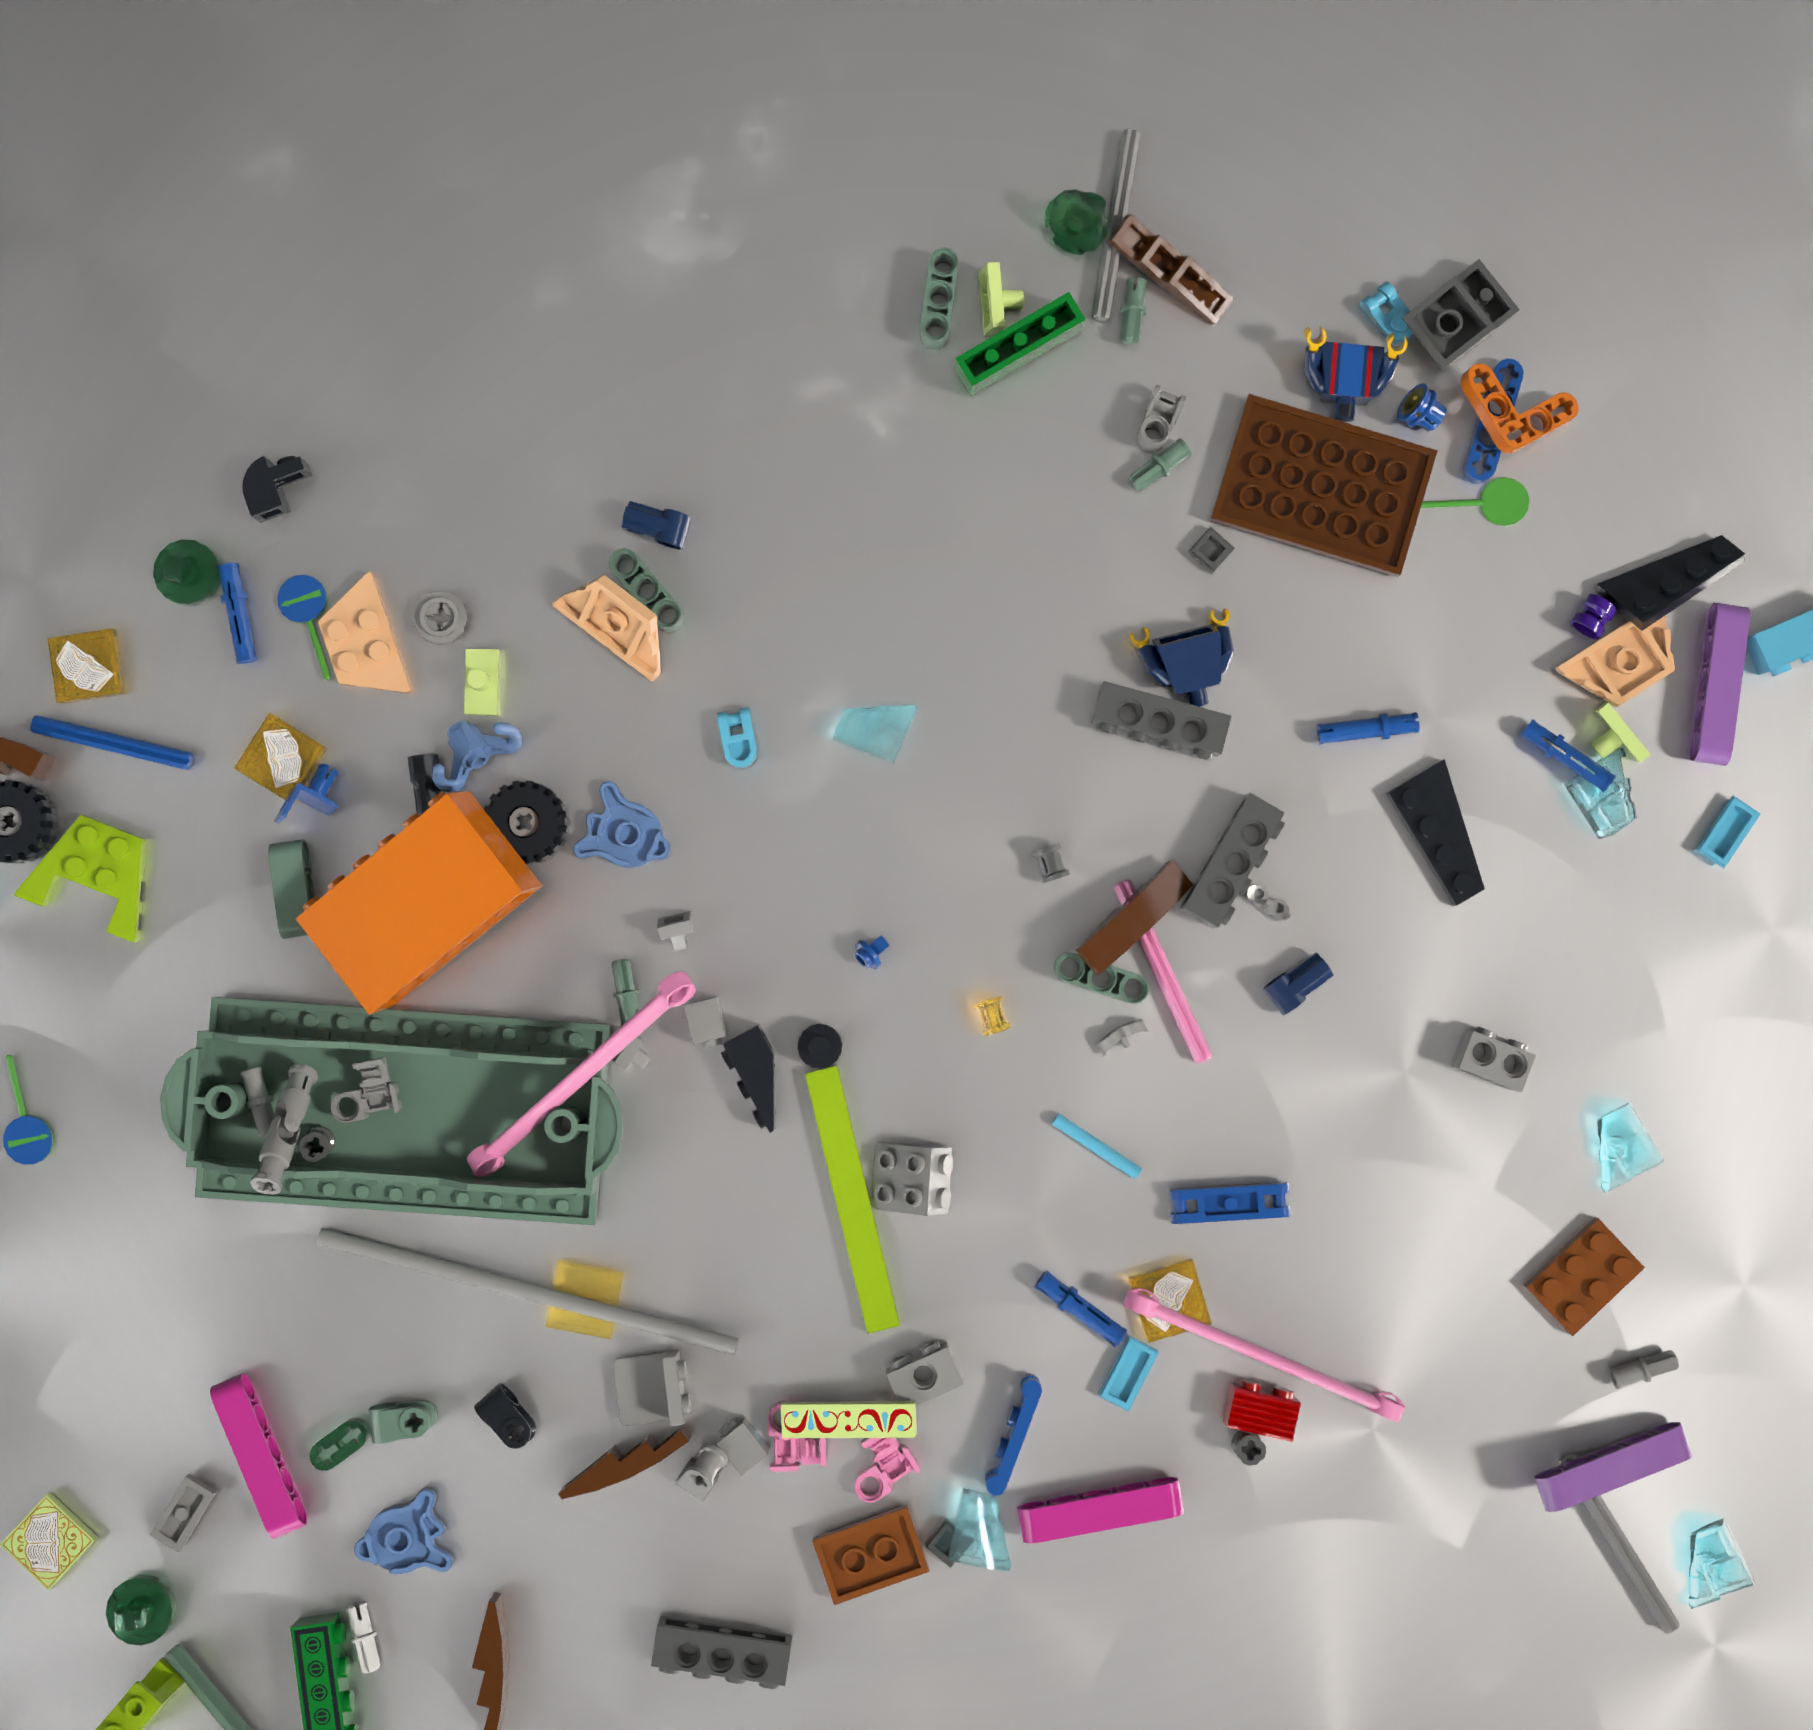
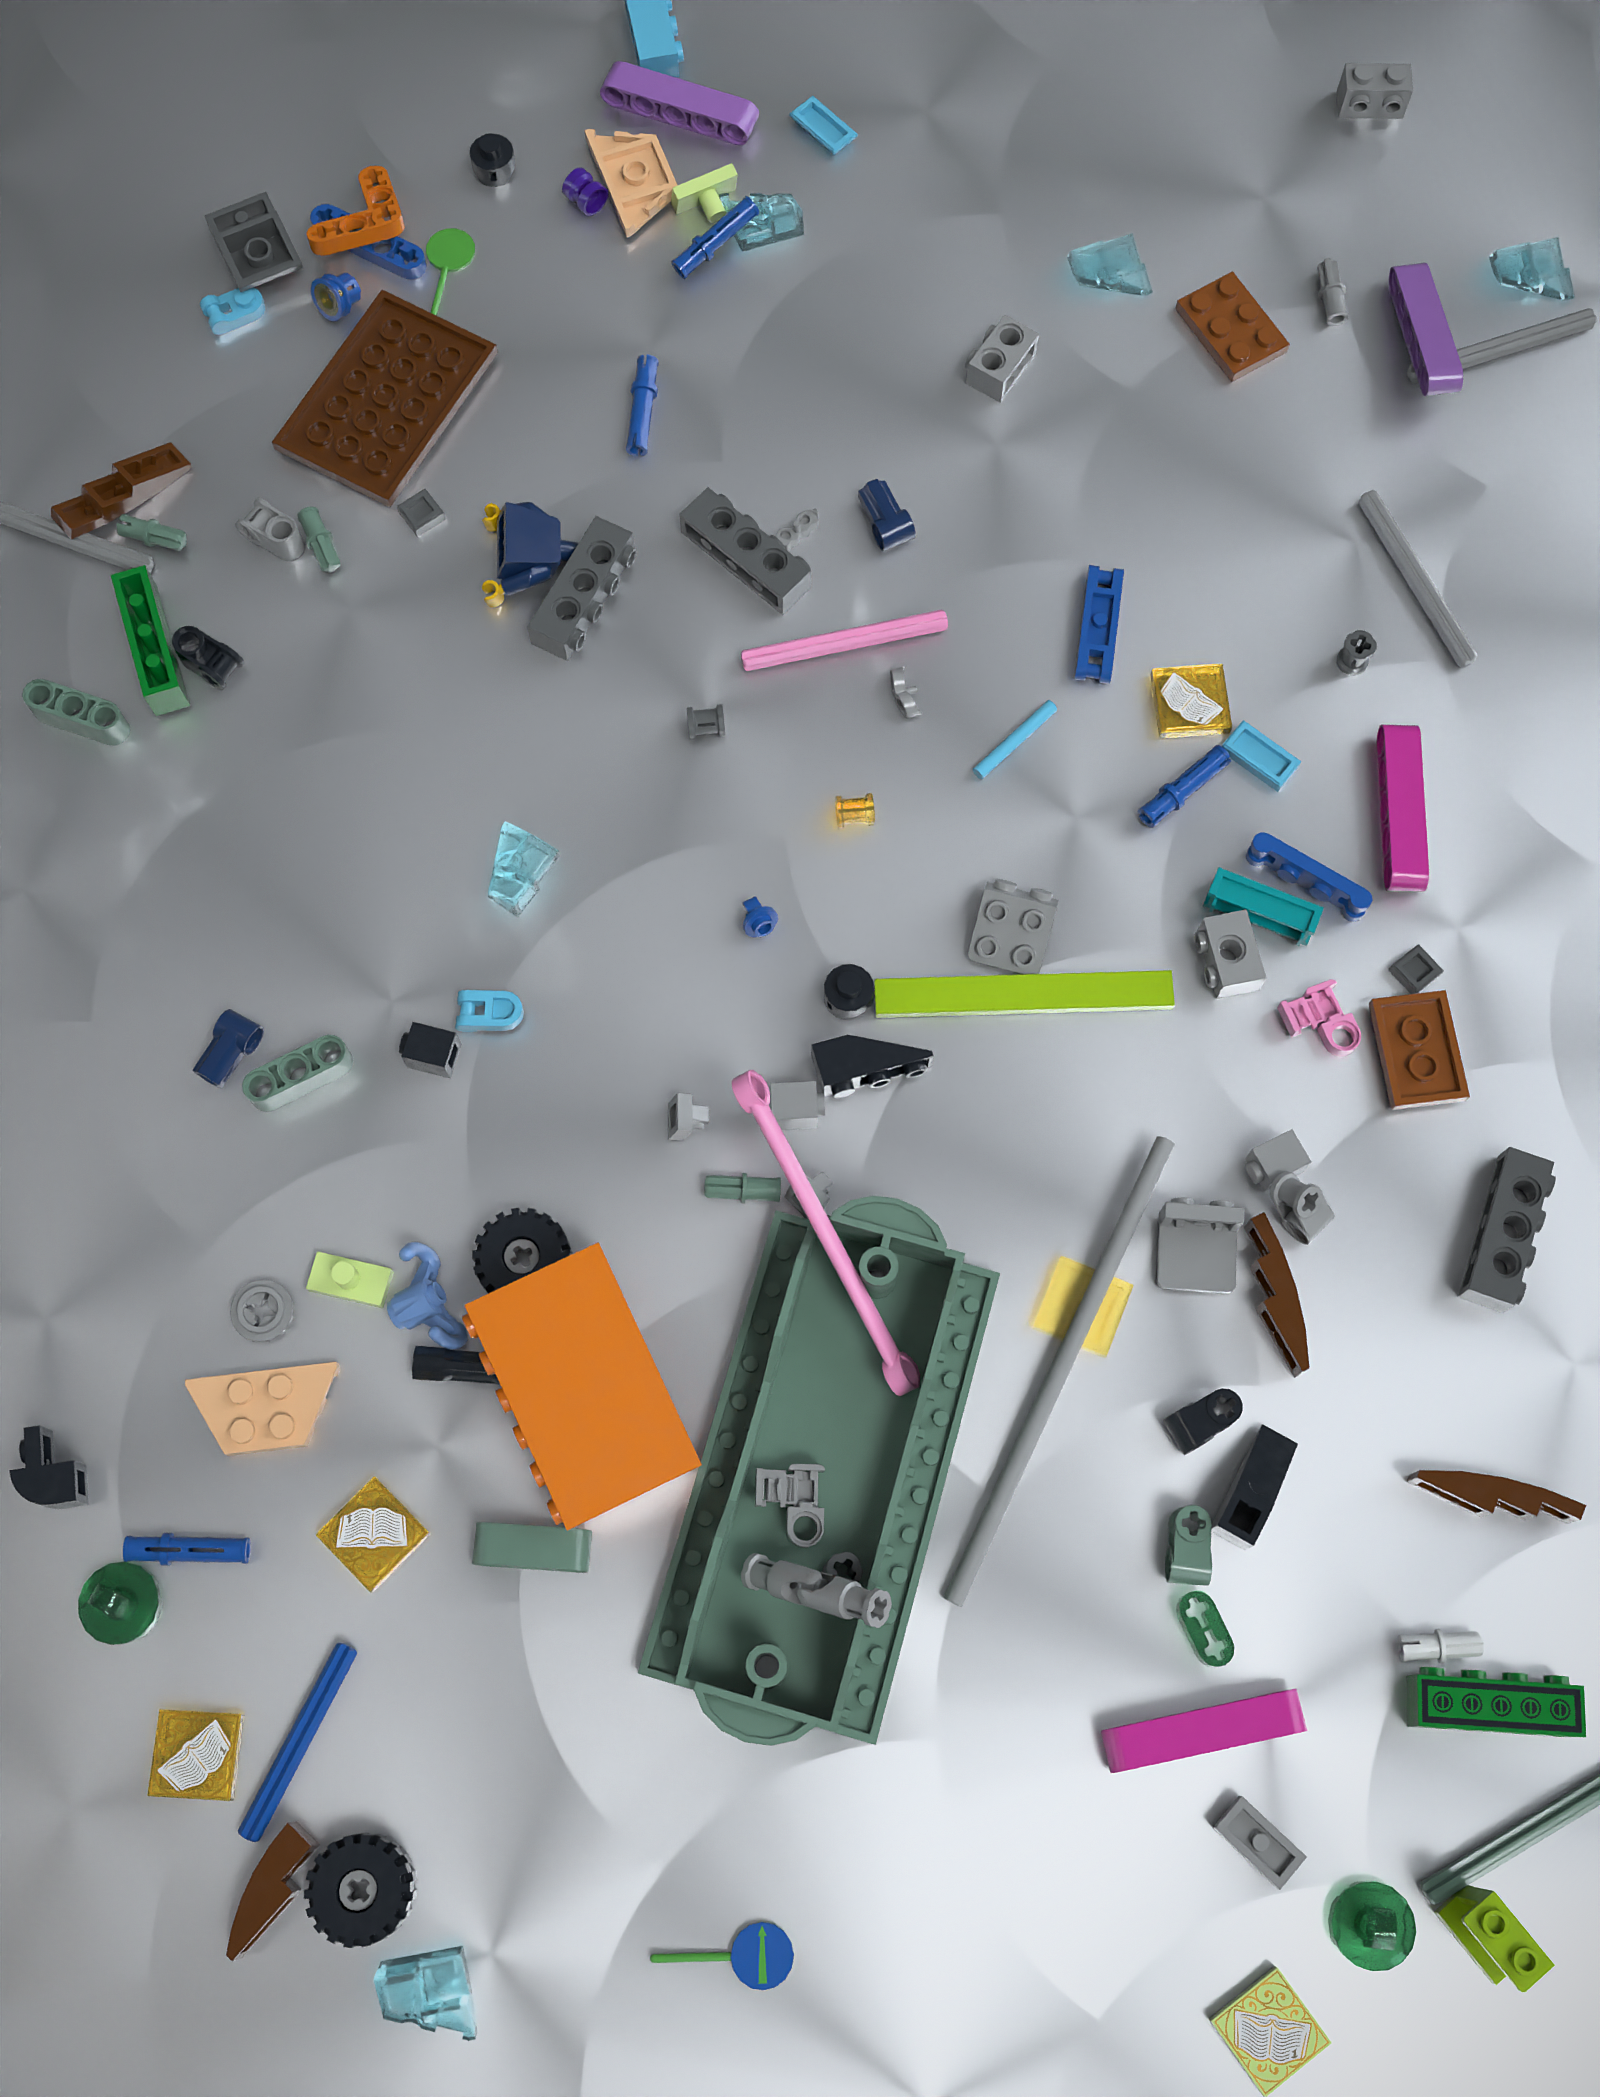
camera: 75 degrees left, 15 degrees down
lime wing [14,815,146,943] -> none
light grey pin [239,1067,274,1138] -> none
blue bracket [274,763,339,824] -> none
blue piece [277,575,330,680] -> none
medium blue tile [354,1488,454,1574] -> none
light nougat wing [552,575,661,682] -> none
medium blue tile [573,781,671,868] -> none
bright pink piece [768,1401,827,1472] -> none
yellowish green tile [781,1401,917,1438] -> none
clear light blue slope [948,1488,1011,1571] -> none
yellowish green tile [978,262,1024,337] -> none
clear green tile [1044,189,1108,255] -> none
sand green beam [1053,953,1149,1004] -> none
reddish brown slope [1075,860,1193,976] -> none
bright pink piece [1123,1287,1405,1422] -> none
red brick [1223,1379,1301,1442] -> none
torso [1303,326,1408,422] -> none
black wing [1385,759,1485,906] -> none
black wing [1596,535,1746,631] -> none
none -> black piece [172,626,244,690]
none -> black brick [399,1022,462,1079]
none -> black piece [469,133,515,187]
none -> teal container [1203,867,1324,946]
none -> black slope [1211,1424,1298,1550]
none -> light grey axle [1359,490,1477,667]

